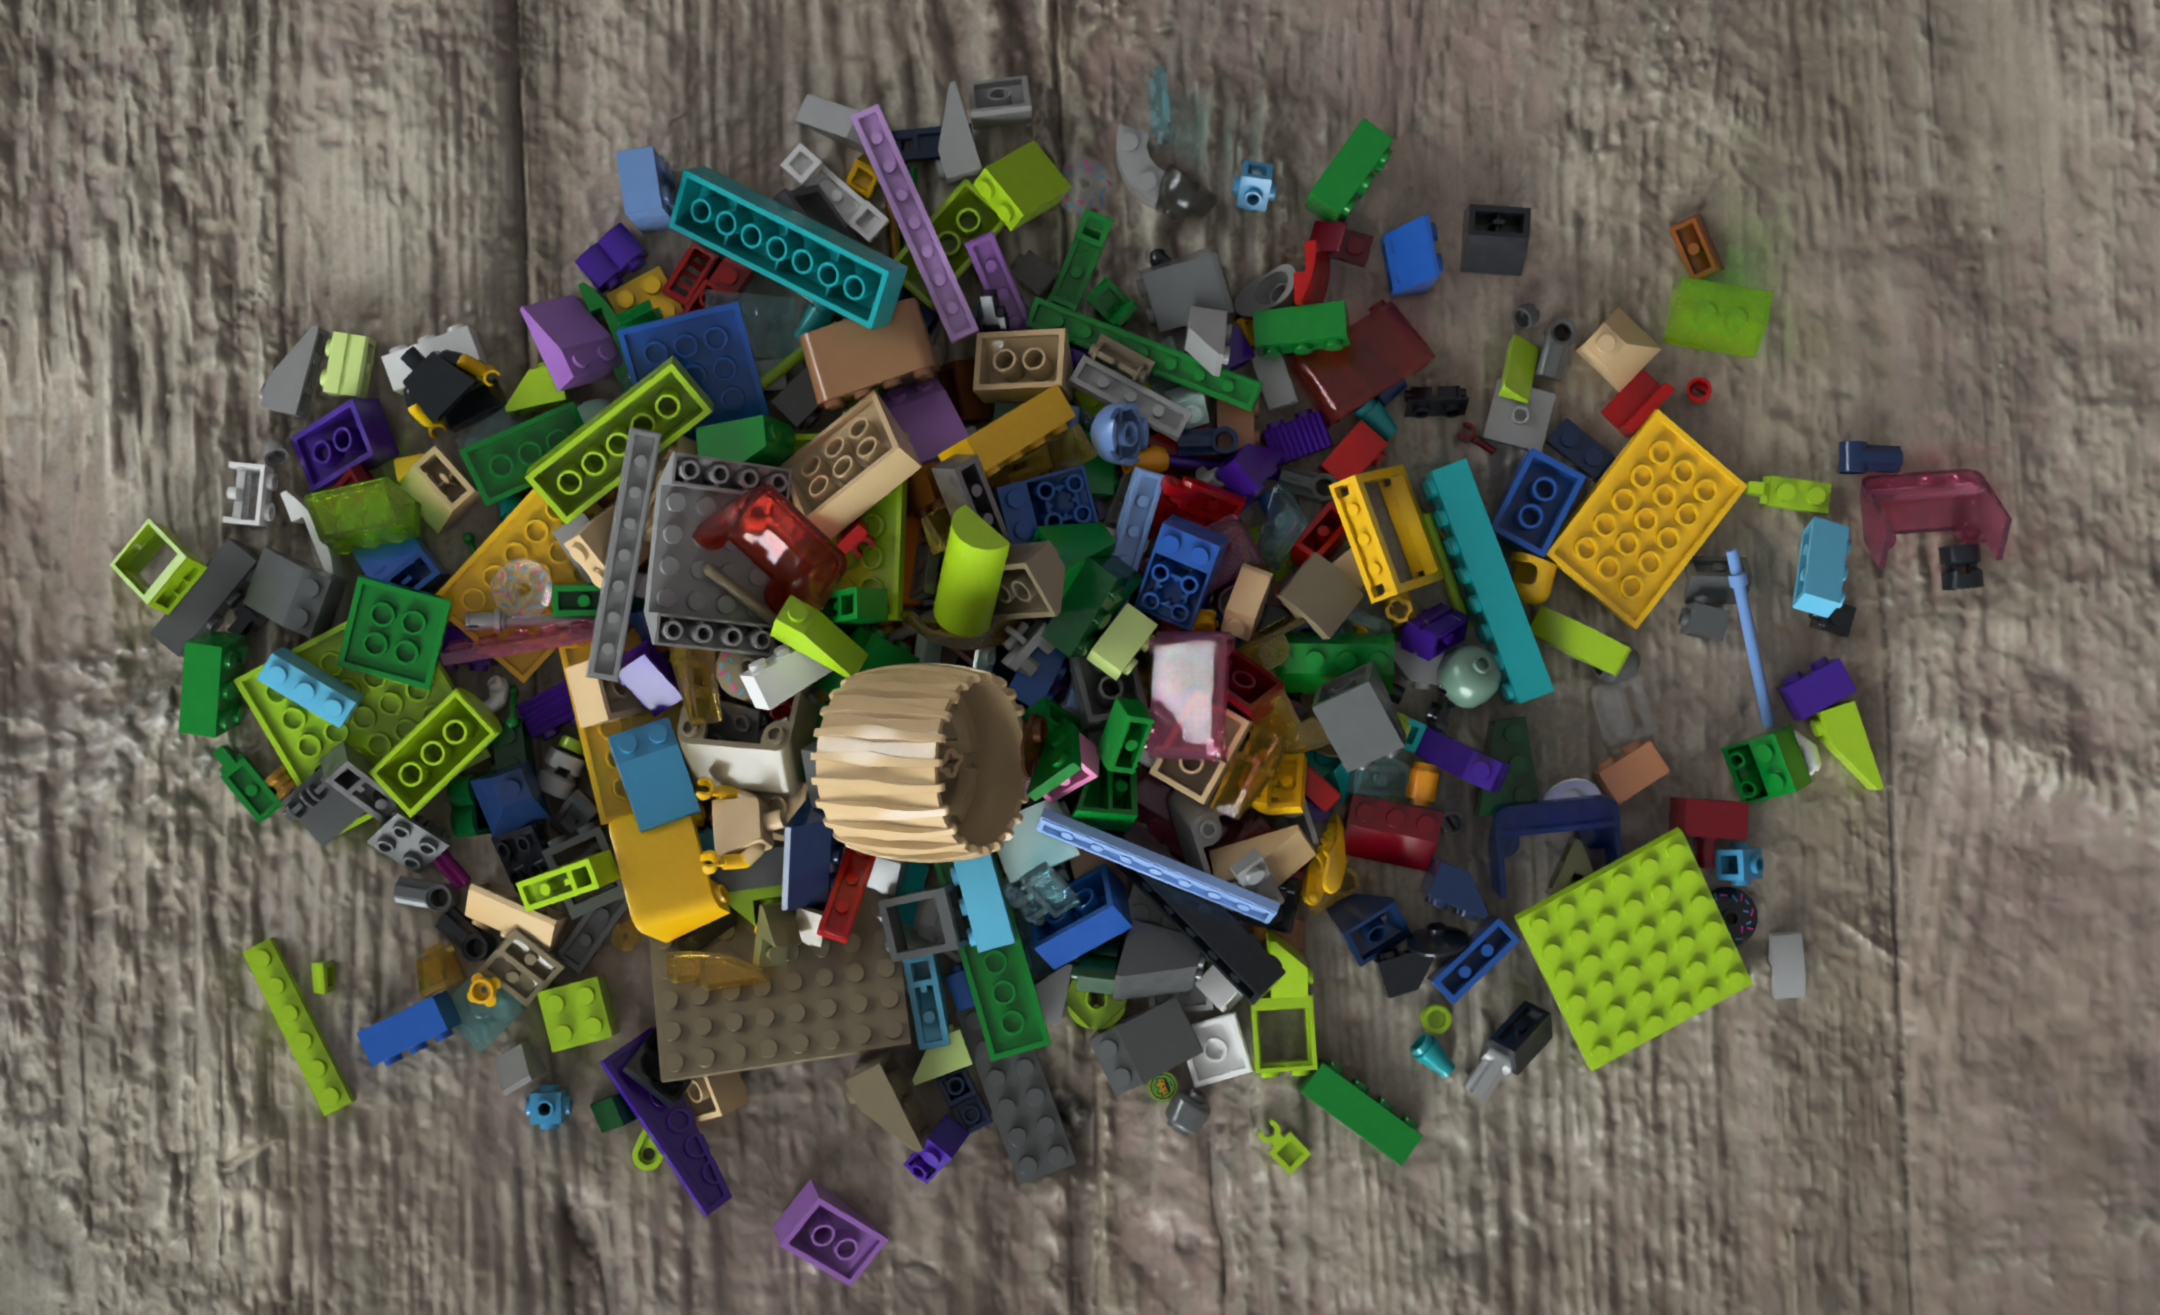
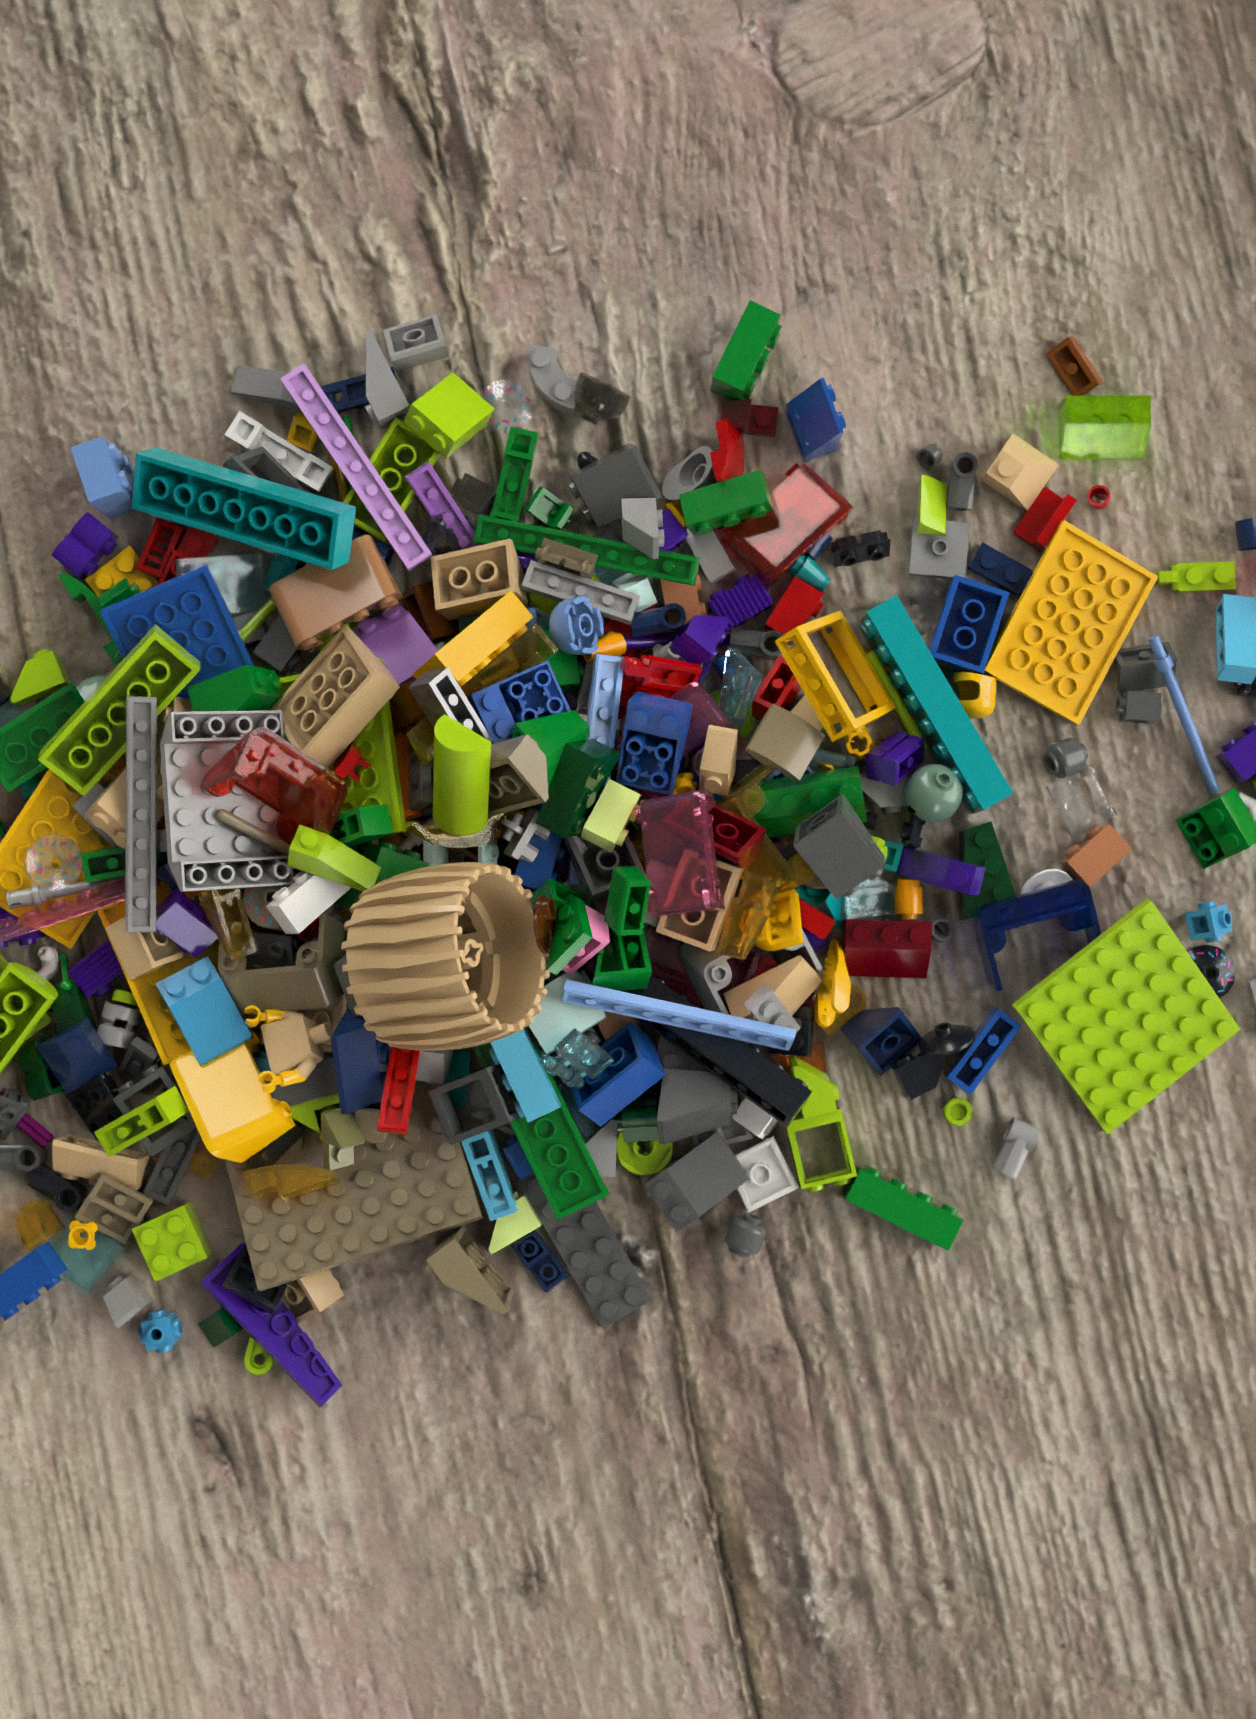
camera: 10 degrees left, 0 degrees up
medium lavender slope [520,294,624,392] -> none
medium lavender slope [772,1179,889,1287] -> none
dark purple slope [903,1114,970,1184] -> none
clear light blue plate [1147,66,1171,144] -> none
tile [1147,1071,1178,1102] -> none
dark azure brick [1232,160,1277,212] -> none
lime plate [1257,1118,1312,1175] -> none
teal cone [1410,1033,1455,1078] -> none
dark blue slope [1418,858,1488,921] -> none
dark red hand [1457,422,1497,455] -> none
black slope [1460,204,1531,276] -> none
black panel [1489,1000,1553,1076] -> none
lime slope [1530,605,1632,676] -> none
olive slope [1545,837,1594,895] -> none
dark red brick [1668,797,1749,868] -> none

